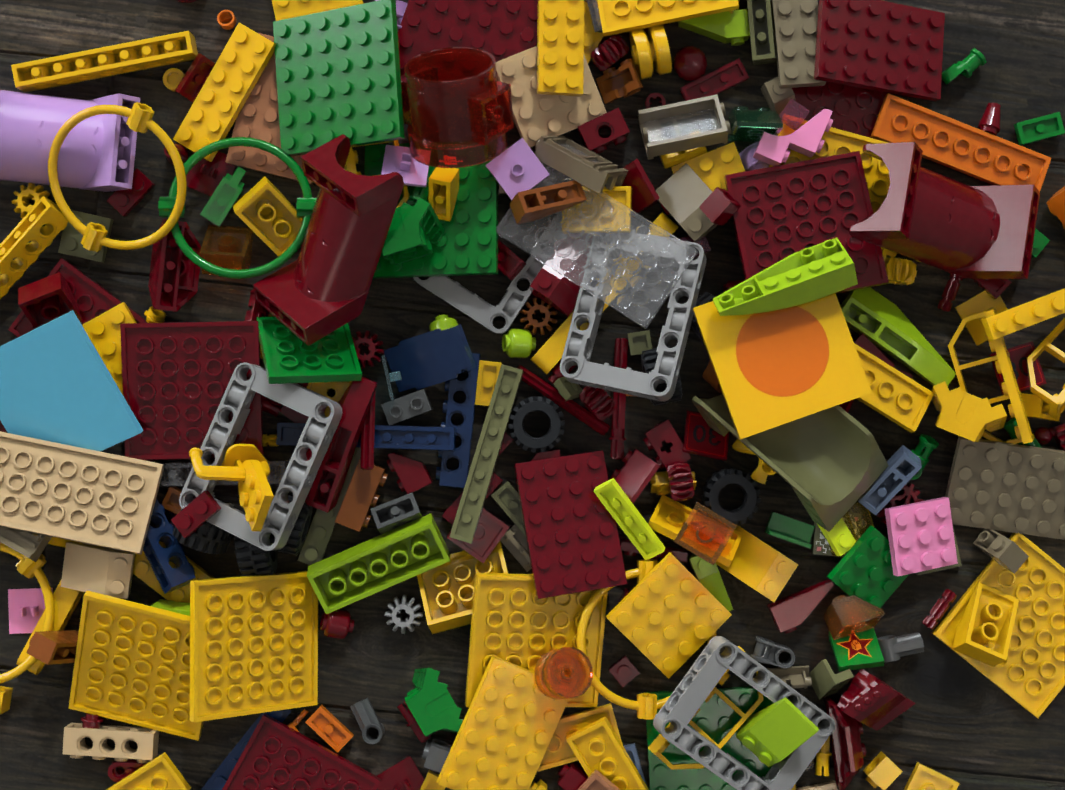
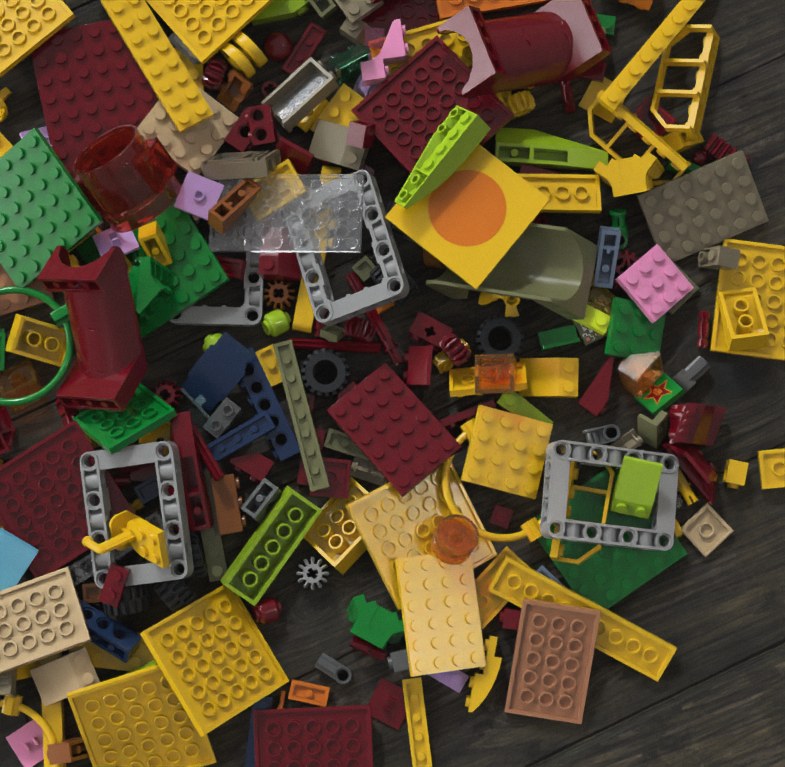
camera: 30 degrees left, 5 degrees down
neon yellow plate [593,478,666,561] -> none
dark red piece [683,411,729,461] -> none
none -> dark red brick [245,104,278,147]

